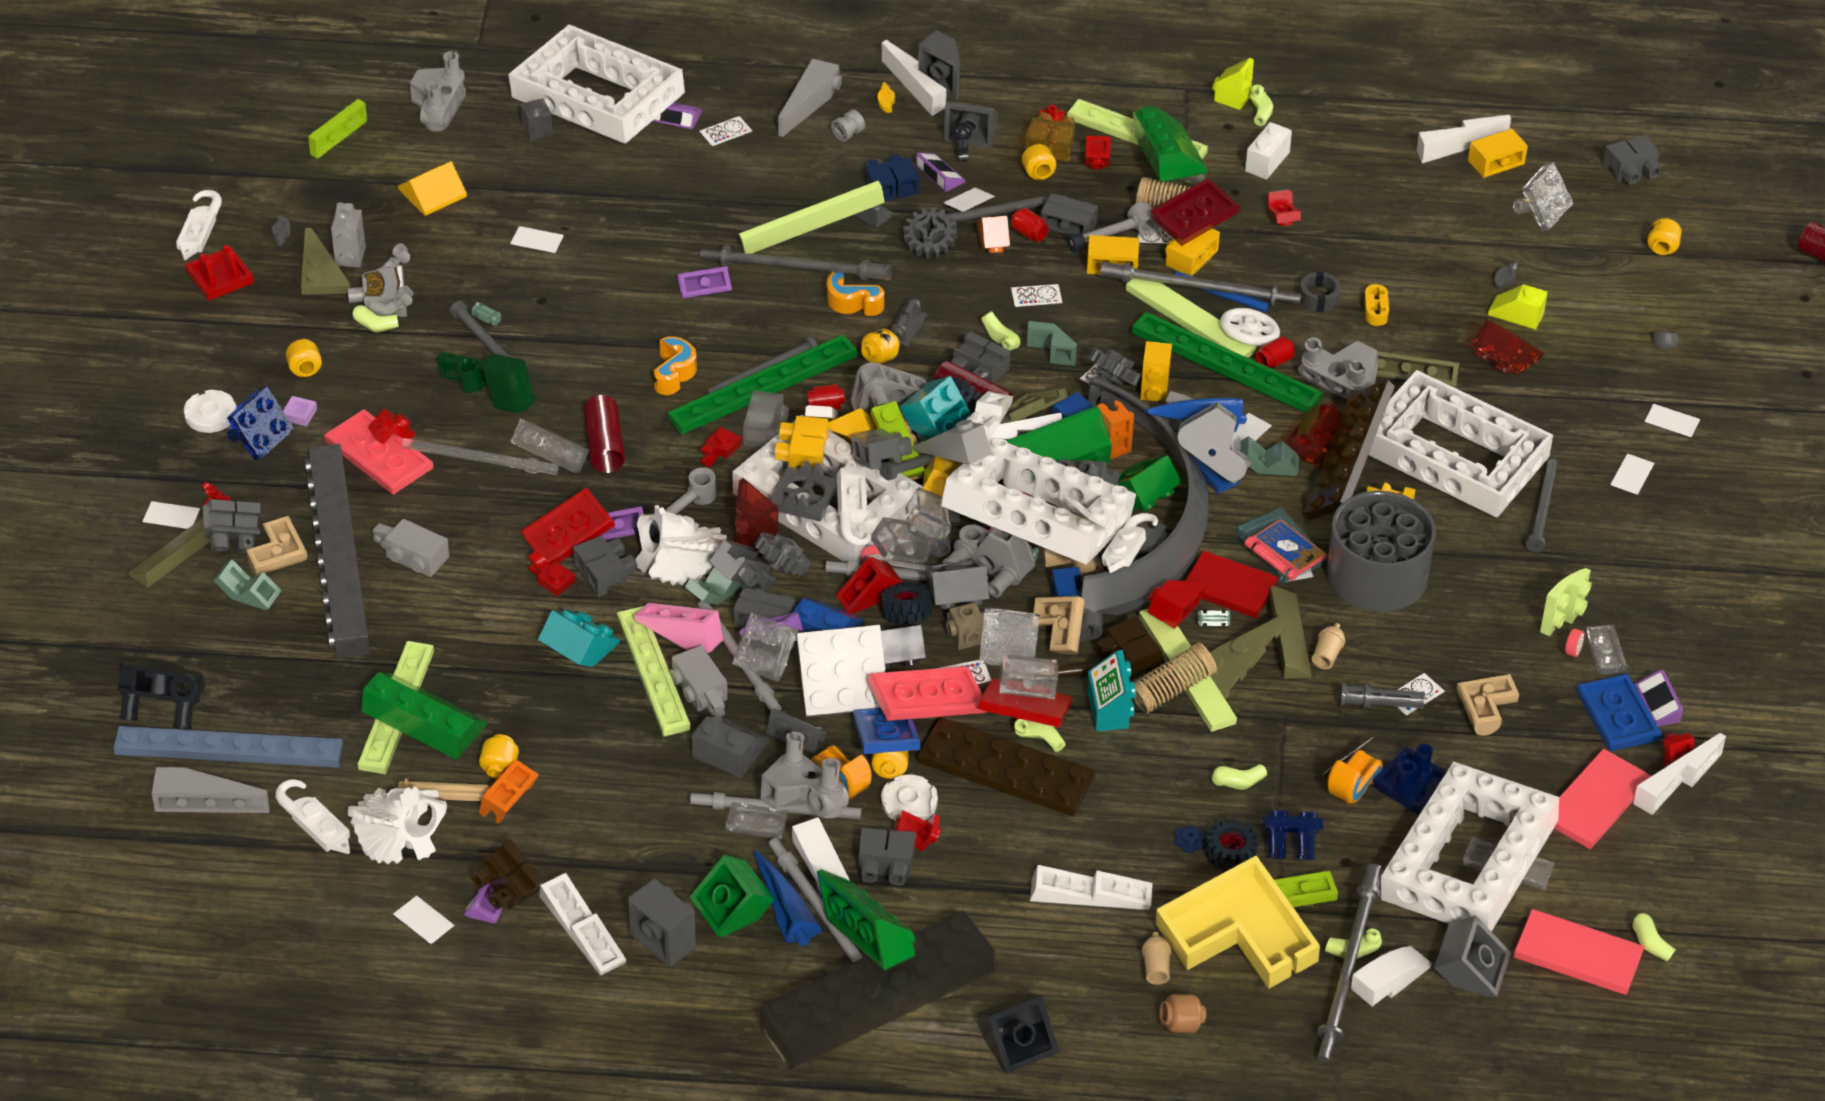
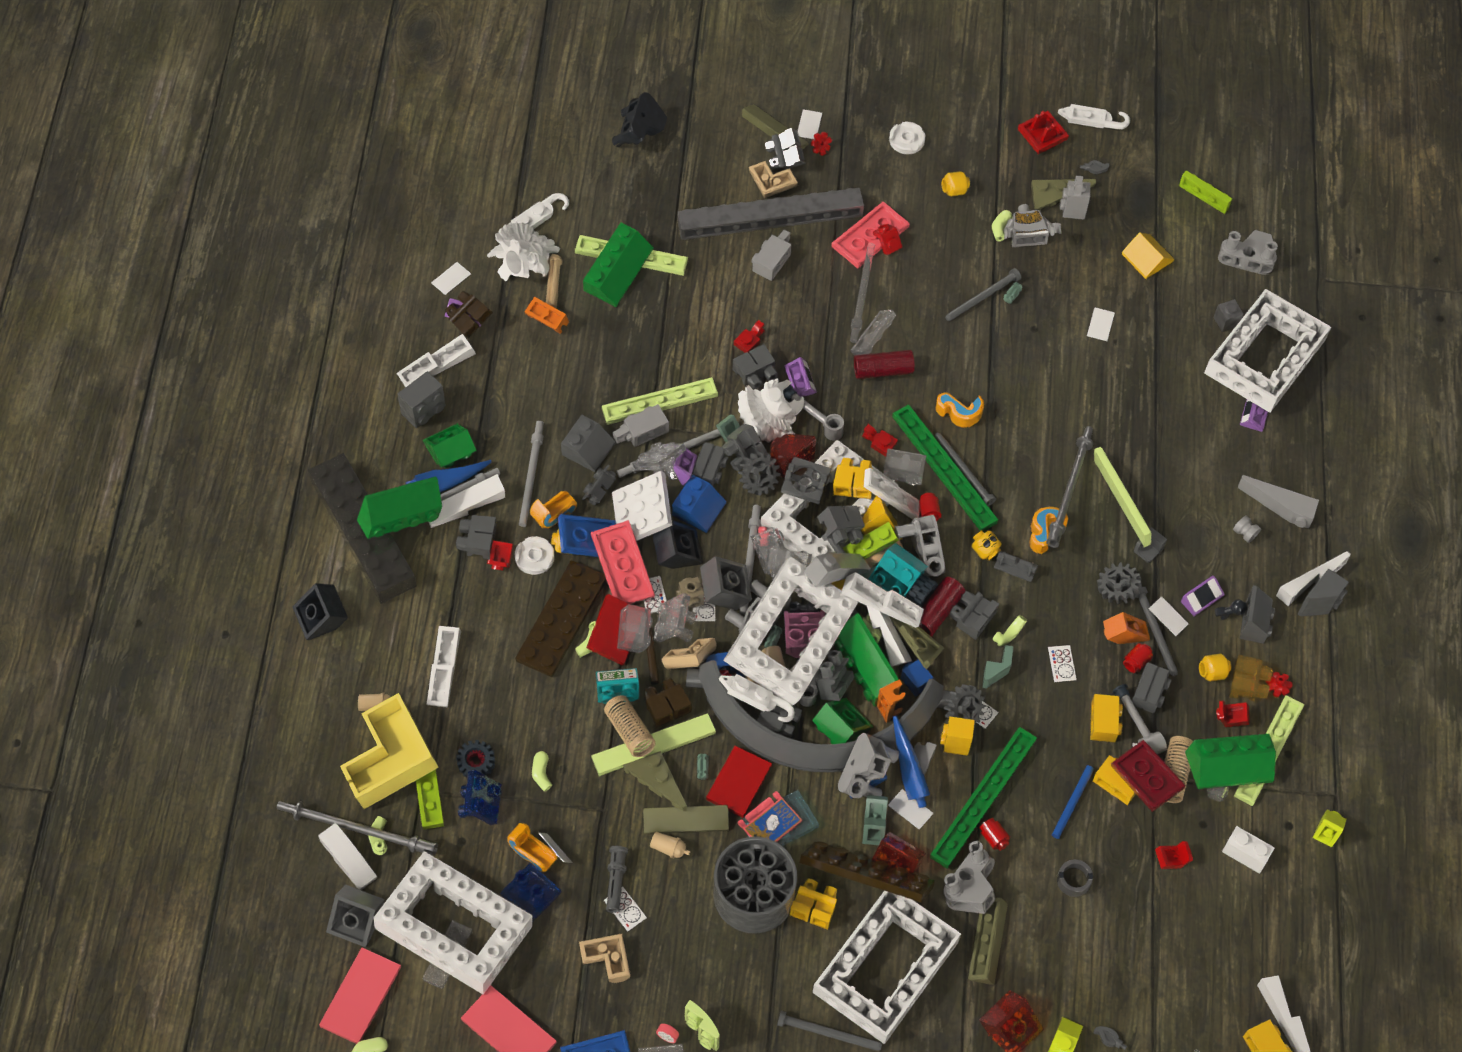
camera: 90 degrees right, 15 degrees up
sand blue plate [114,726,344,768] -> none
light grey slope [152,767,270,813] -> none
sand green slope [213,559,282,610] -> none
clear blue plate [227,386,294,460] -> none
lavender plate [282,396,317,427] -> none
dark green plate [436,351,536,413] -> none
yellow head [479,734,519,779] -> none
red tile [520,487,616,565] -> none
teal slope [538,609,621,667] -> none
bright pink slope [634,603,723,653] -> none
medium lavender slope [676,266,732,299] -> none
white sticker [700,116,752,146] -> none
clear plate [726,802,788,839] -> none
light grey piece [761,732,849,819] -> none
red slope [836,556,903,614] -> none
white plate [837,459,871,546] -> none
dark blue hips [866,154,919,202] -> none
yellow piece [877,82,895,113] -> none
black bush [882,582,932,625] -> none
white sticker [884,559,927,571] -> none
white sticker [1060,493,1107,528] -> none
flat silver bar [1100,261,1301,306] -> none
yellowish green tile [1126,279,1258,358] -> none
red slope [1148,580,1207,629] -> none
medium nougat head [1159,994,1206,1033] -> none
dark blue plant [1174,826,1206,853] -> none
white plate [1220,308,1280,346] -> none
yellowish green arm [1249,85,1273,126] -> none
yellow beam [1364,284,1389,326] -> none

